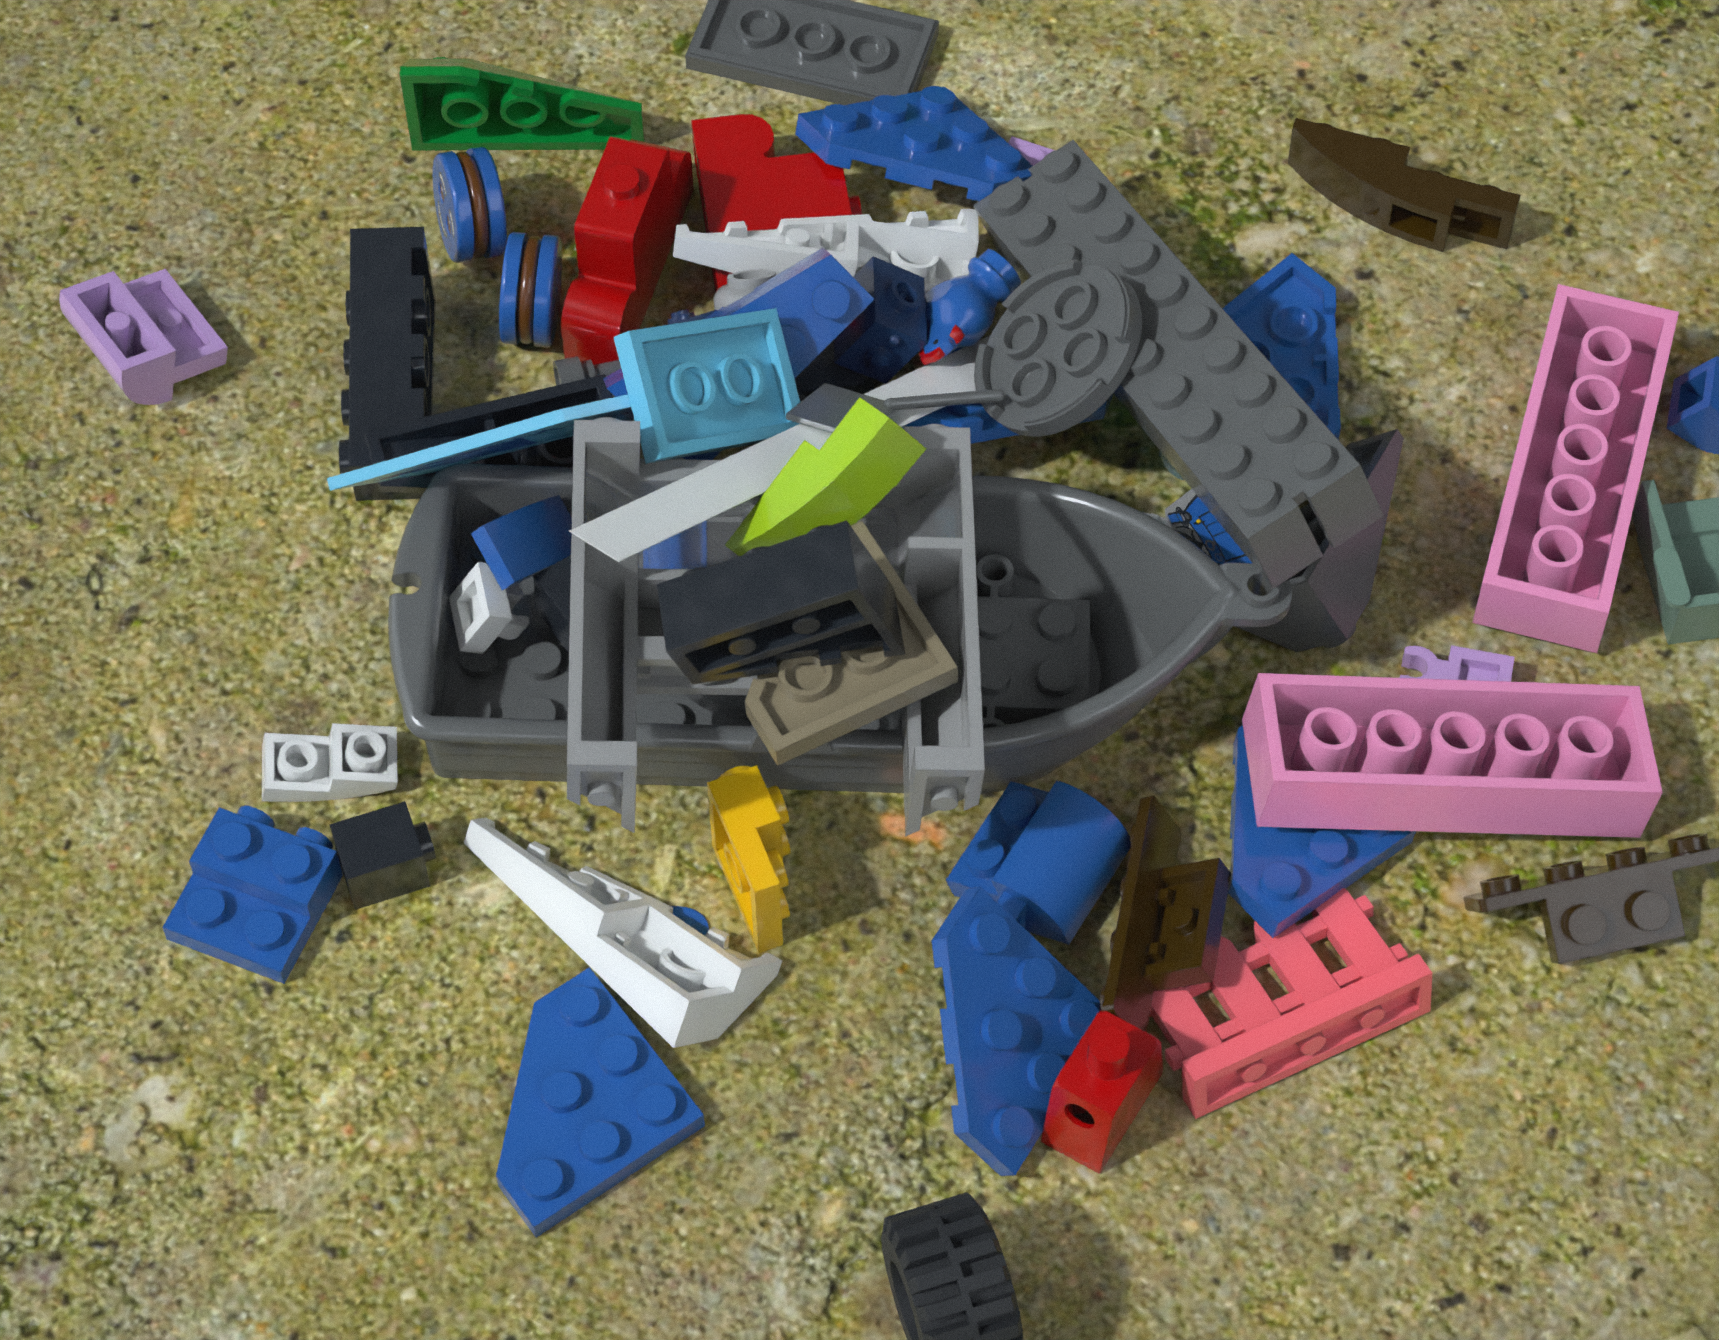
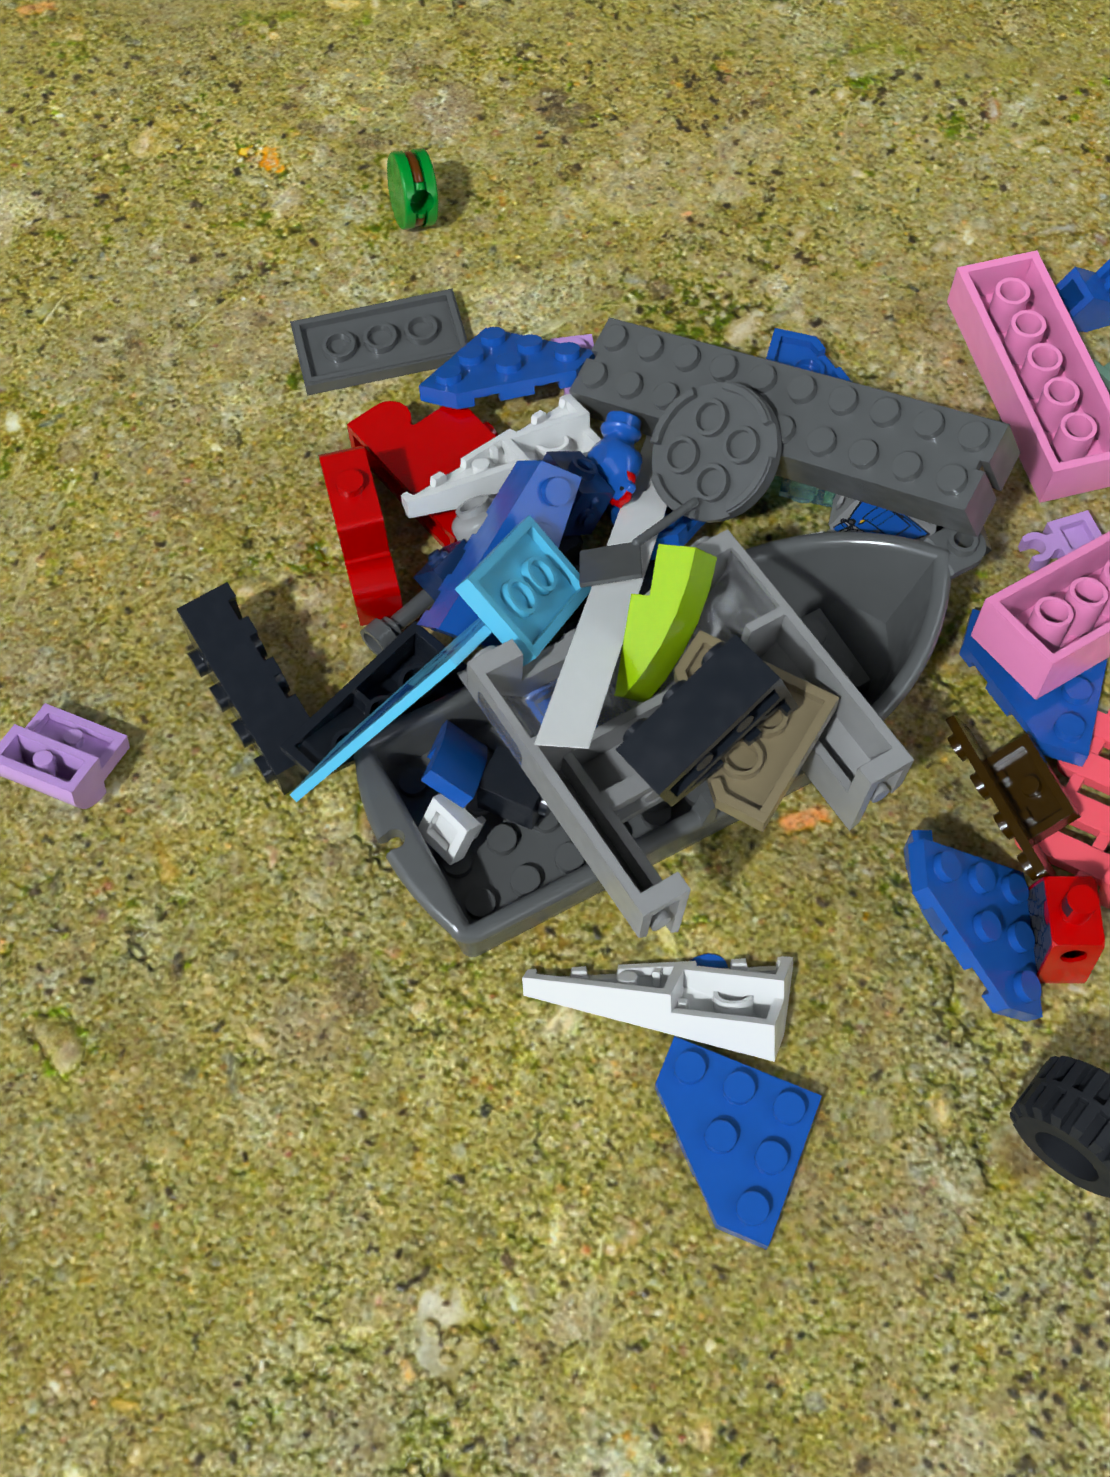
camera: 30 degrees left, 5 degrees up
blue plate [162,805,343,984] -> none
white slope [262,723,397,802] -> none
black brick [329,801,436,910] -> none
green wedge [400,57,645,151] -> none
blue head [432,147,507,263] -> none
blue head [499,232,563,348] -> none
yellow plate [707,765,791,954] -> none
blue brick [946,780,1131,945] -> none
dark brown slope [1288,118,1521,252] -> none

